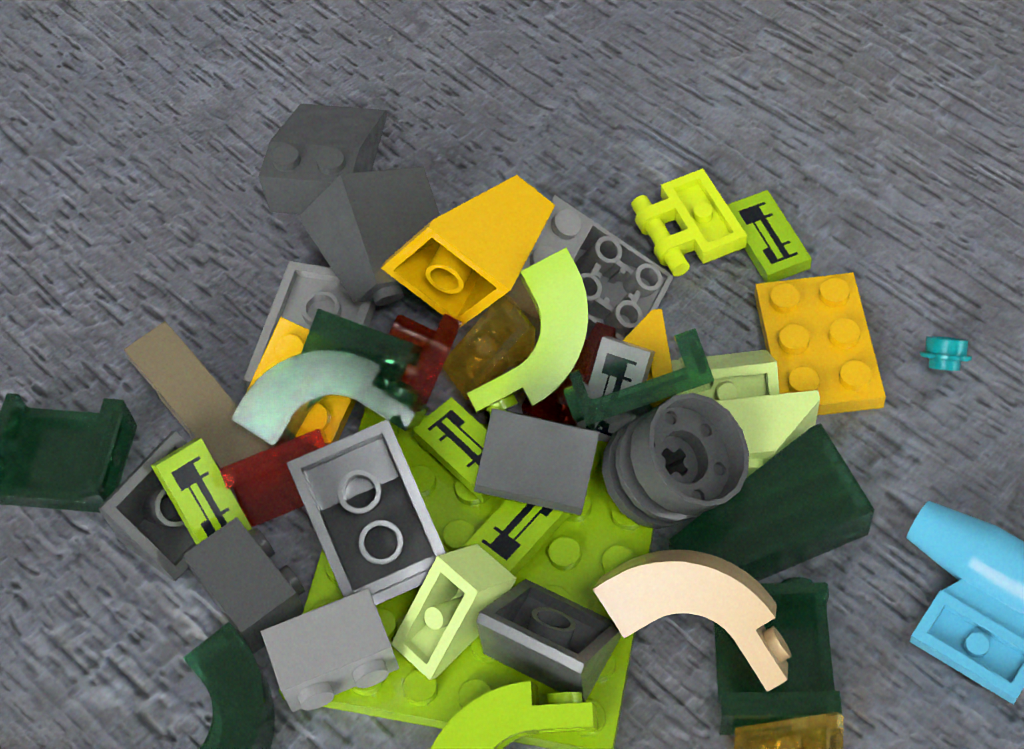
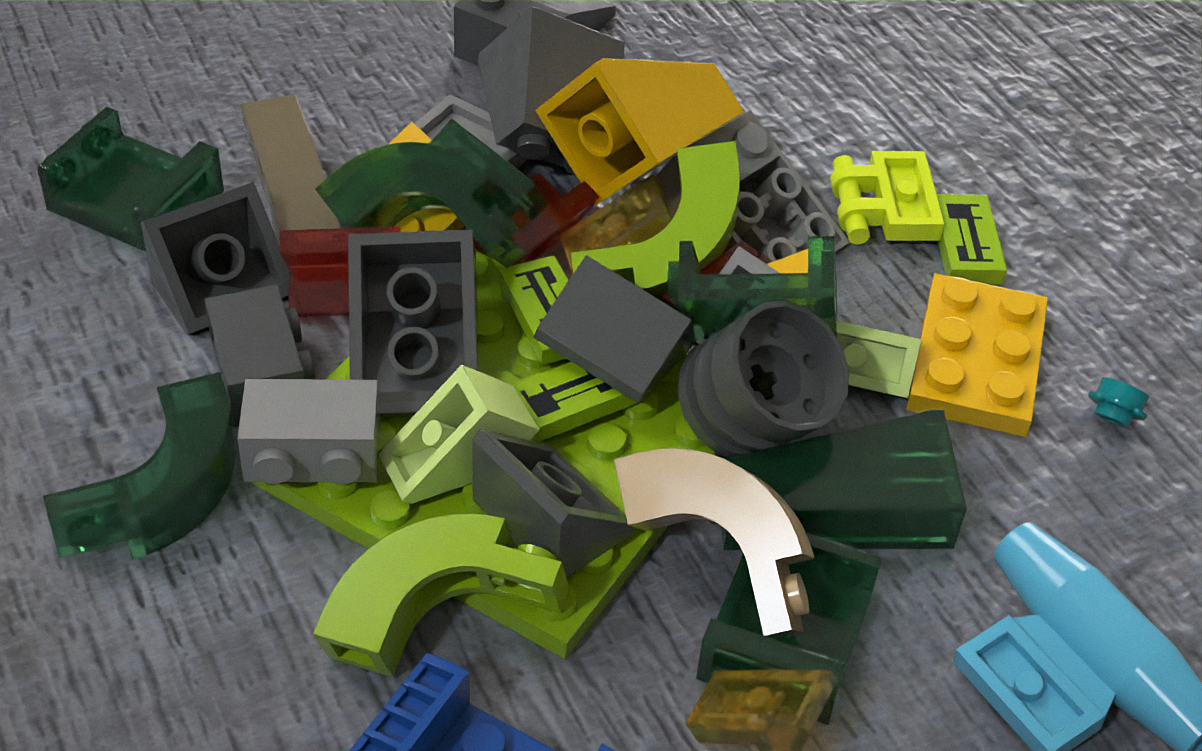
camera: 10 degrees right, 10 degrees down
lime tile [151,438,252,545] -> none
yellowish green slope [716,390,820,483] -> none

